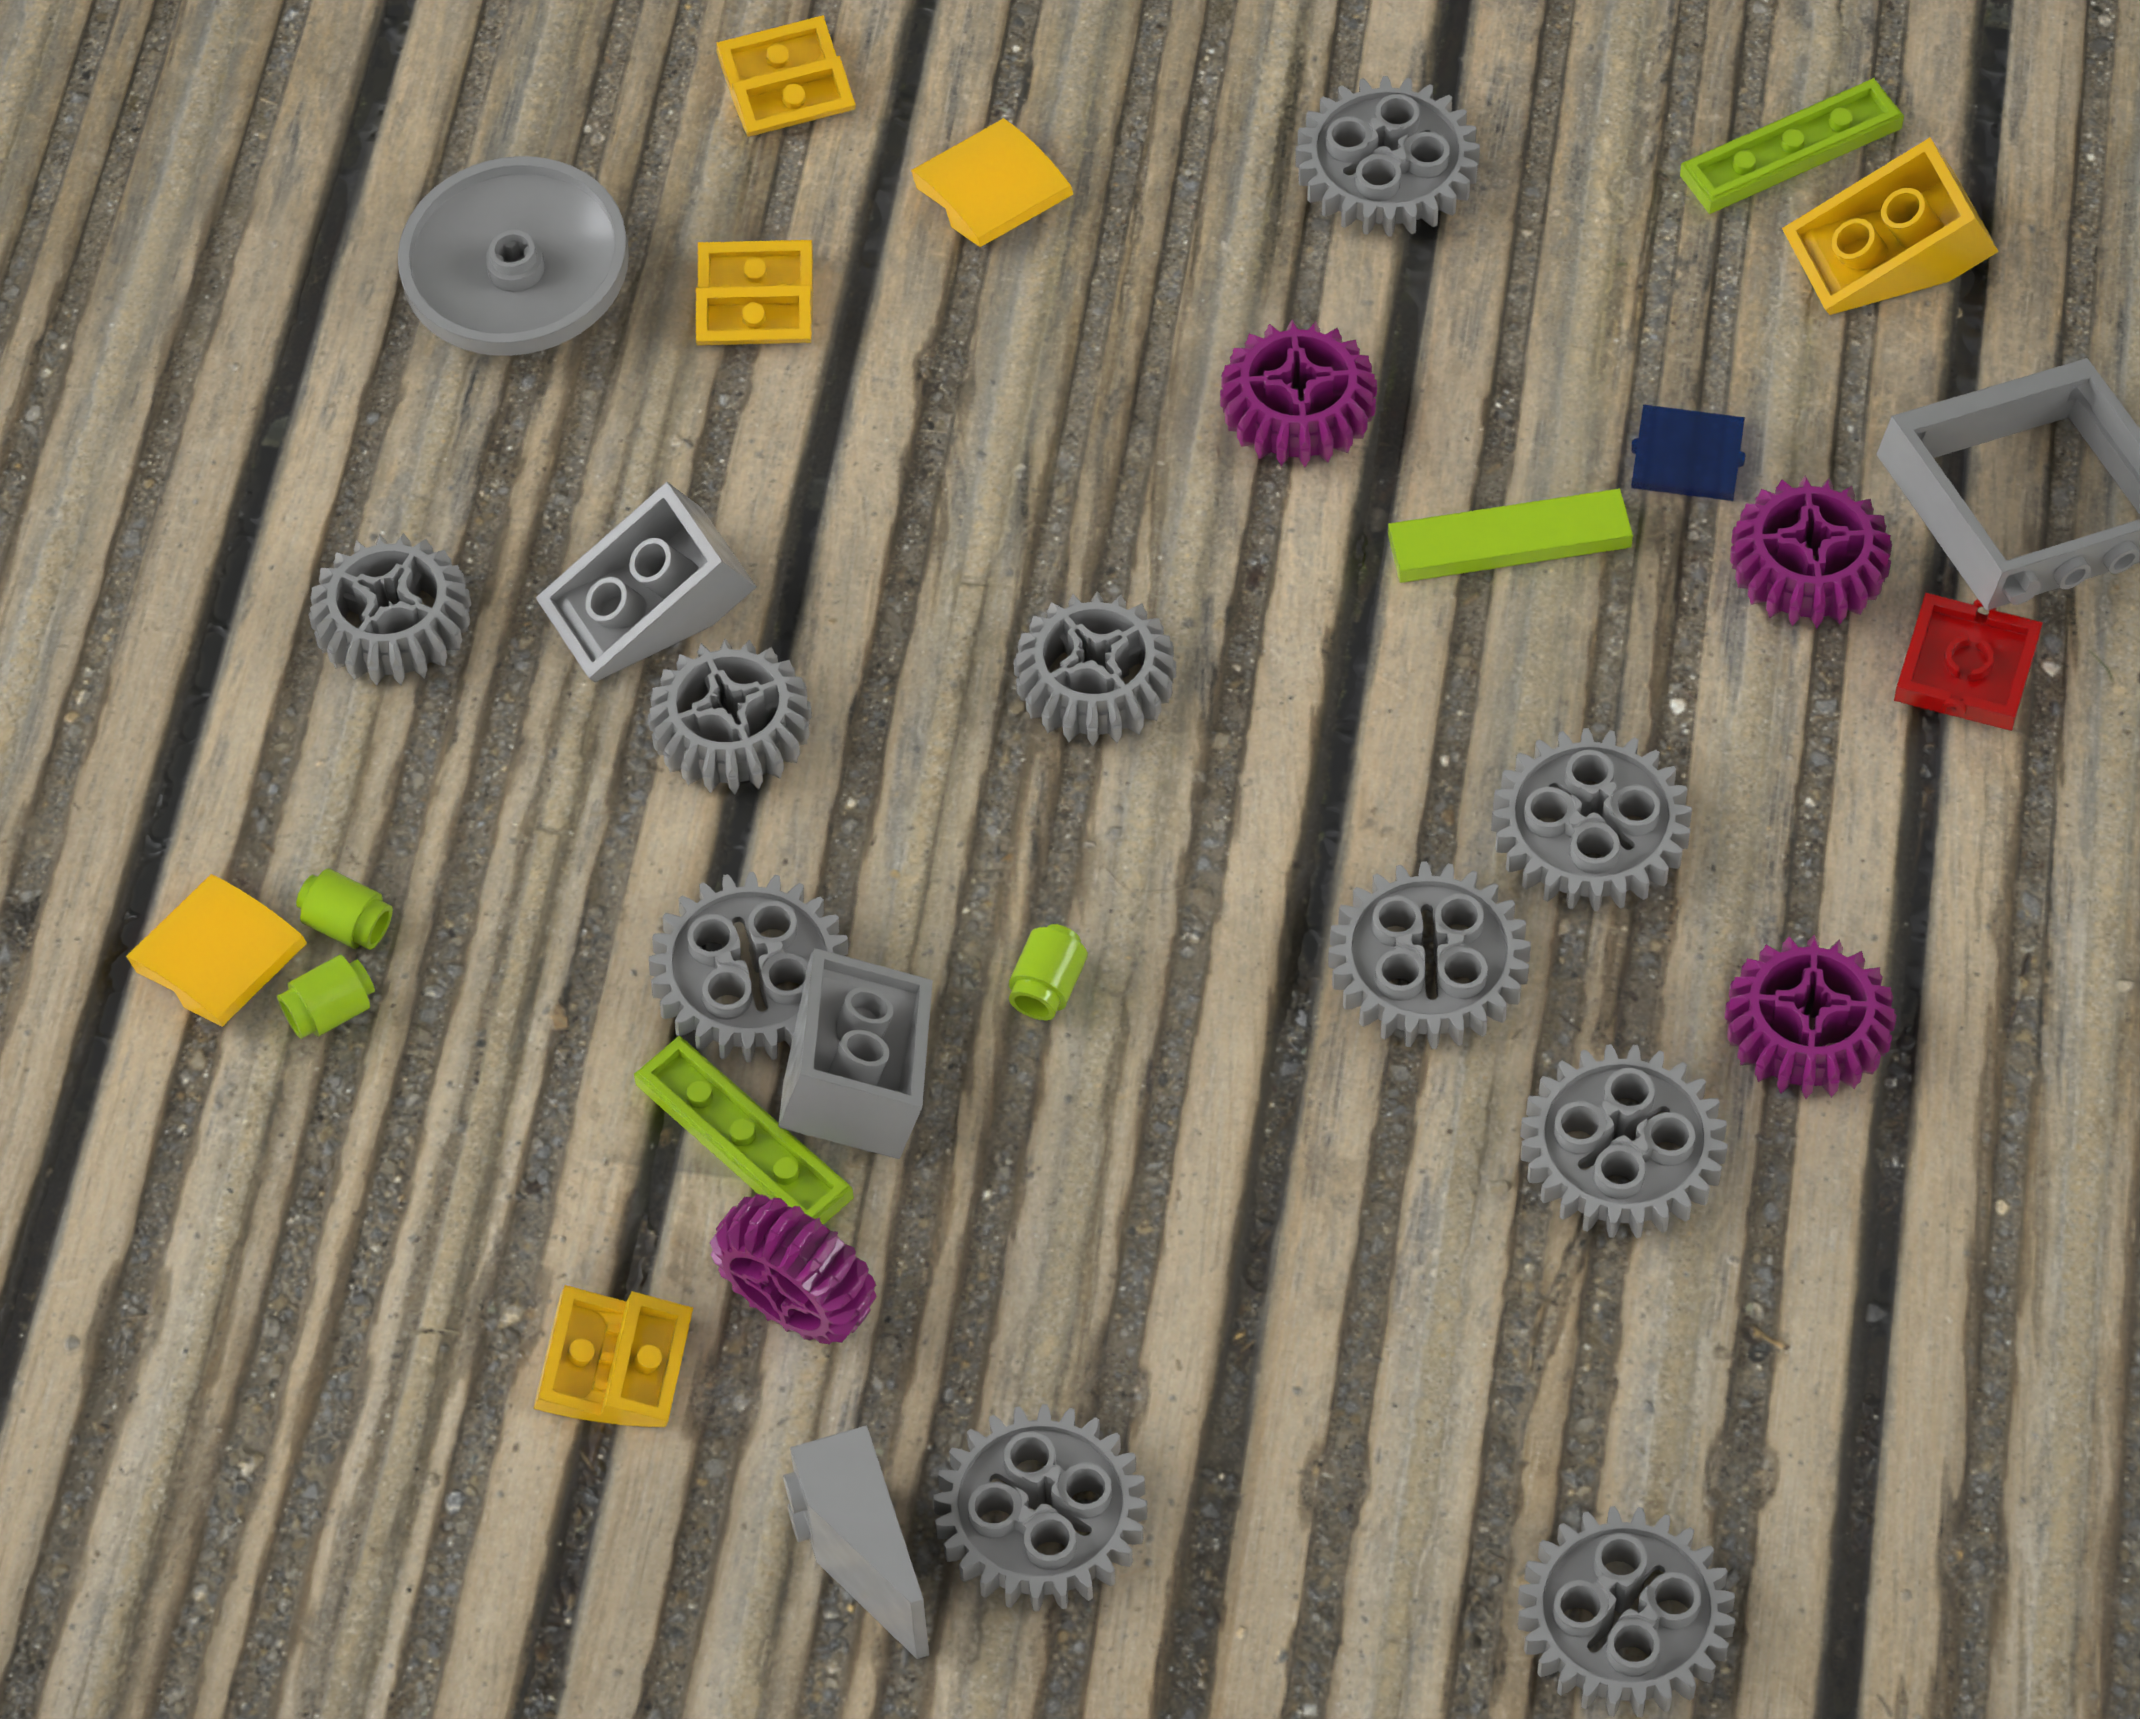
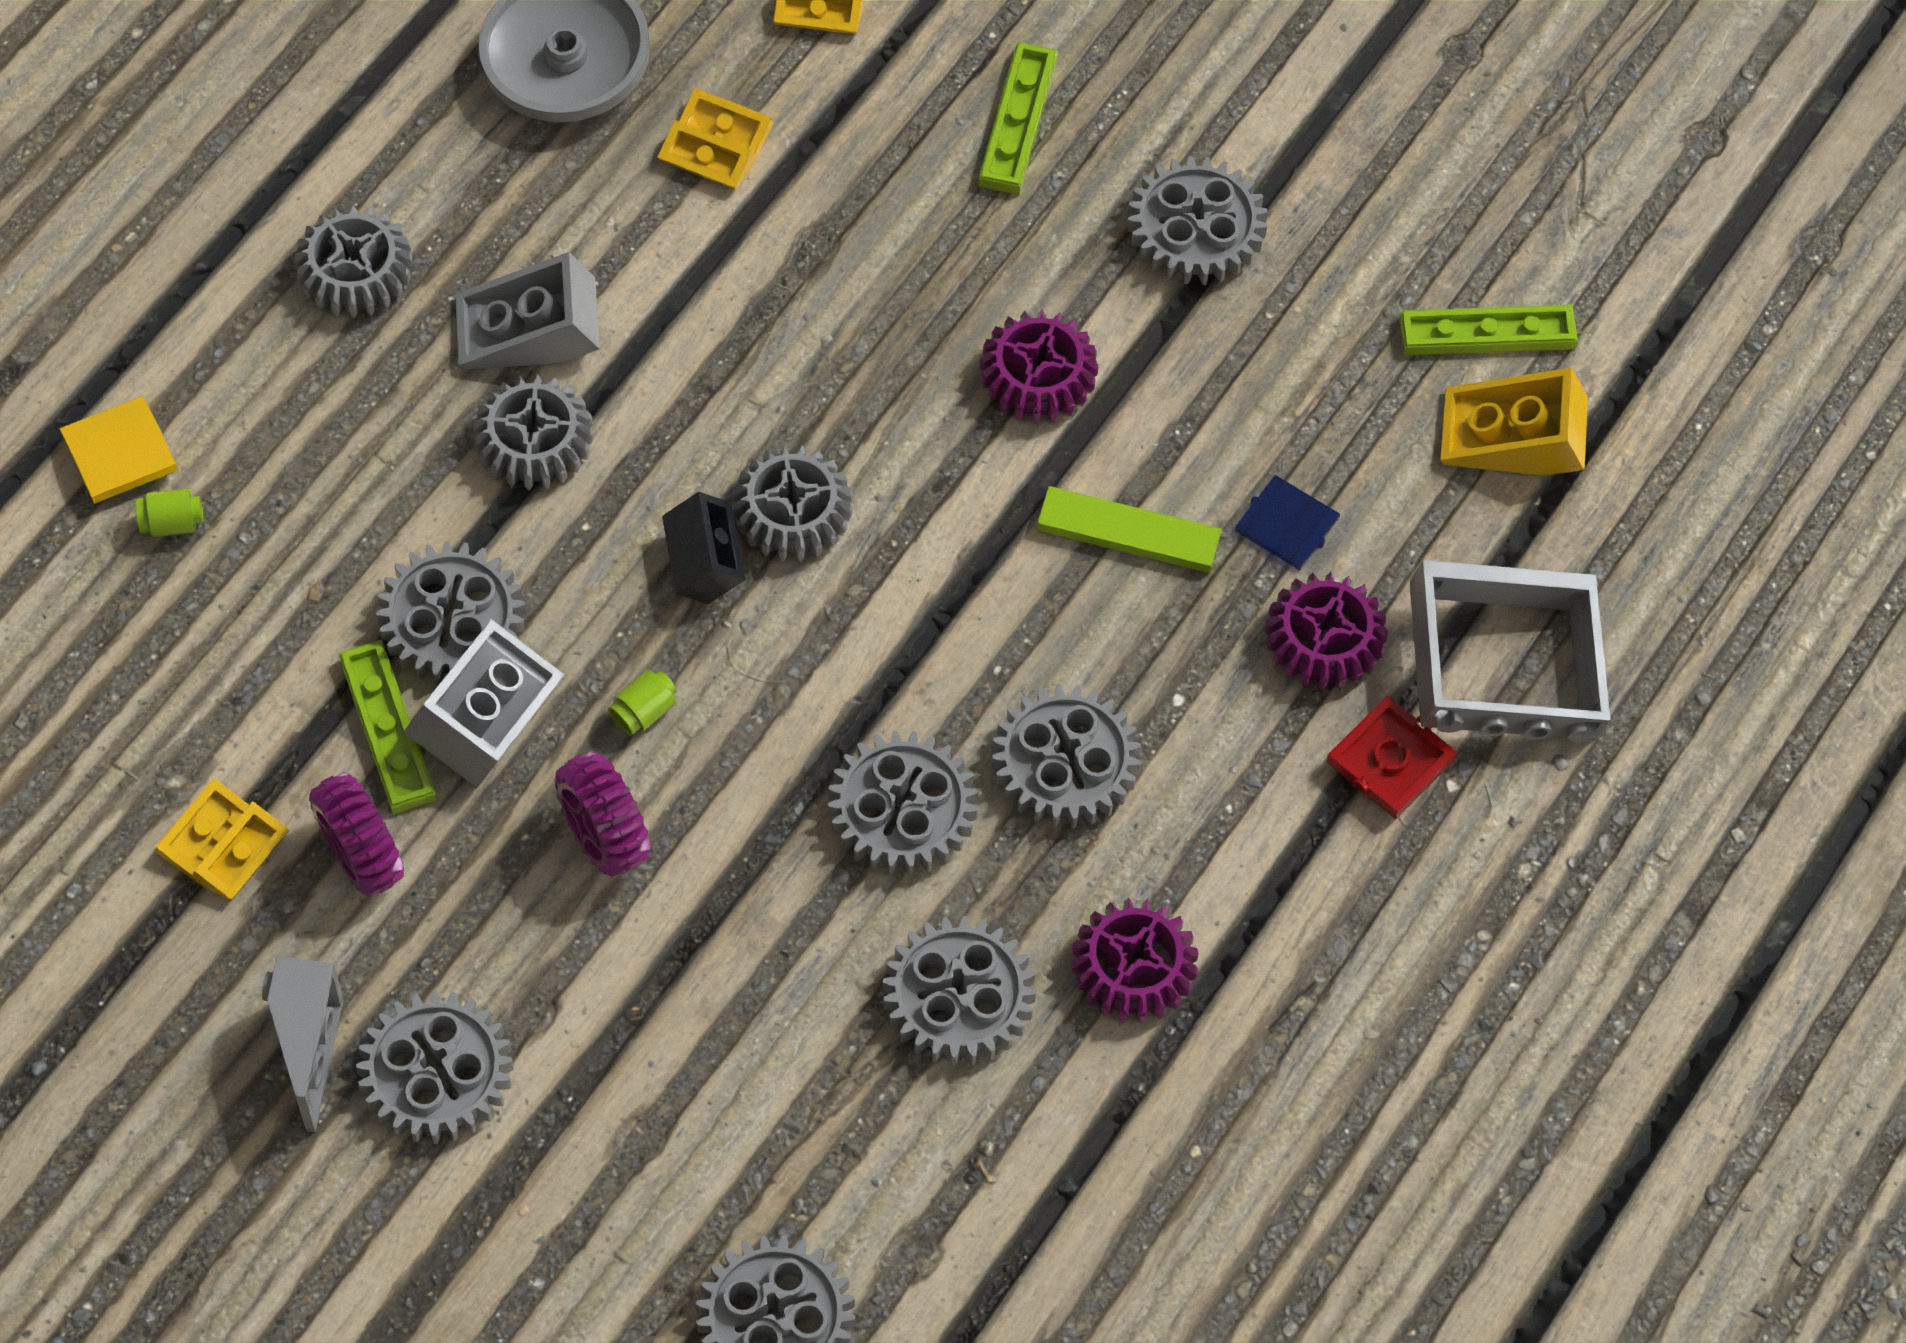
camera: 20 degrees right, 5 degrees up
lime brick [296,868,393,950] -> none
yellow slope [911,118,1074,247] -> none
none -> magenta gear [555,751,650,877]
none -> black brick [662,491,745,604]
none -> lime tile [978,42,1058,195]

